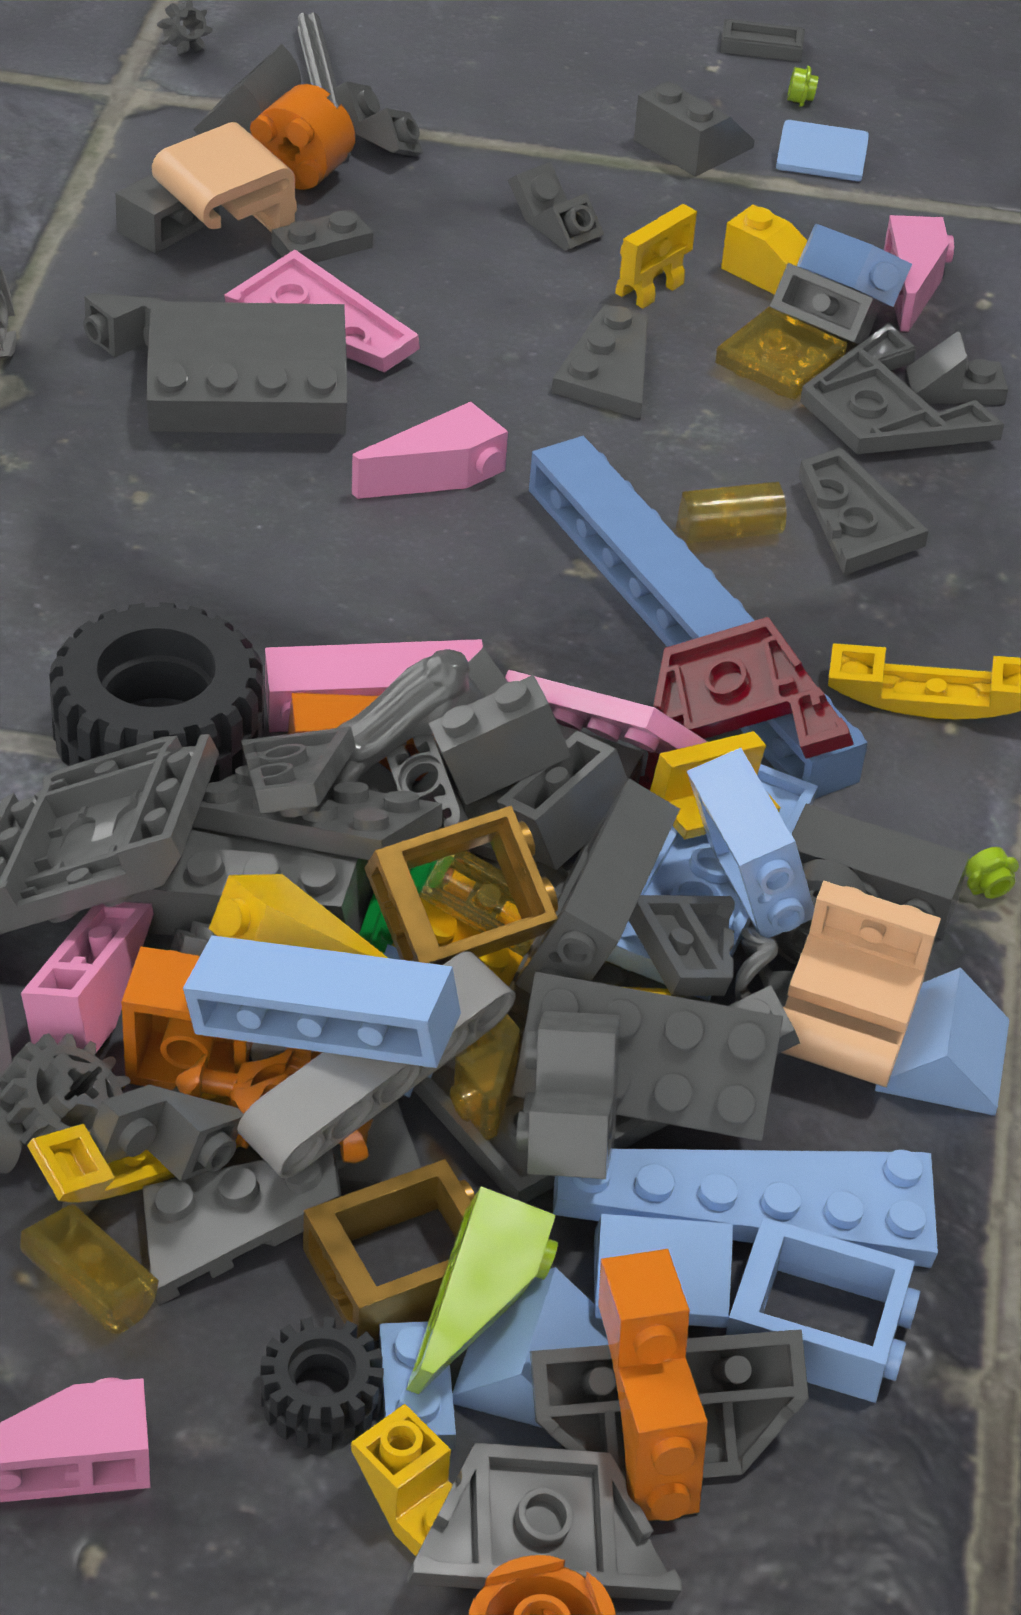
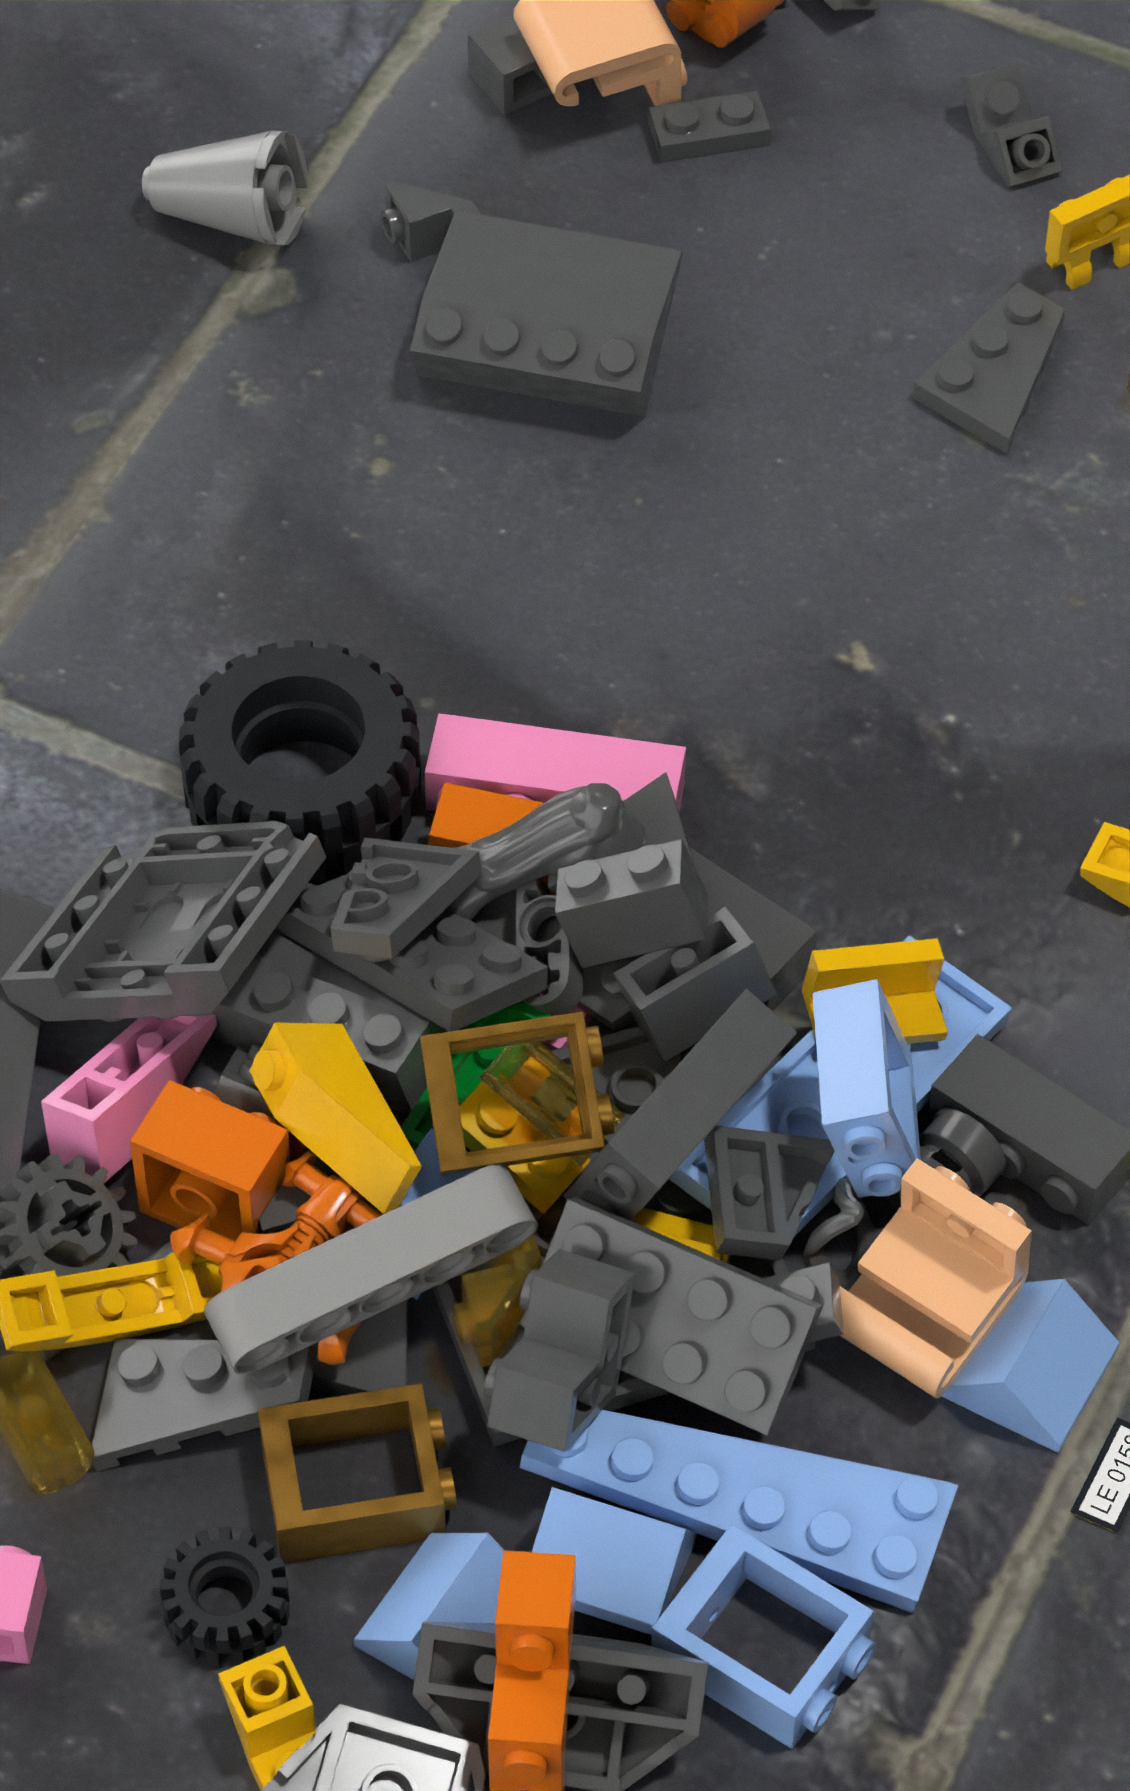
camera: 20 degrees right, 10 degrees up
dark grey slope [90,1085,244,1181] -> none
light blue brick [183,935,461,1068] -> none
bright pink wing [224,250,420,373] -> none
bright pink slope [352,402,508,499] -> none
light blue plate [379,1322,456,1450] -> none
lime slope [406,1186,558,1394] -> none
bright pink wing [505,670,707,754] -> none
medium blue brick [529,436,867,799] -> none
wing [639,617,854,791] -> none
clear yellow brick [676,482,787,544] -> none

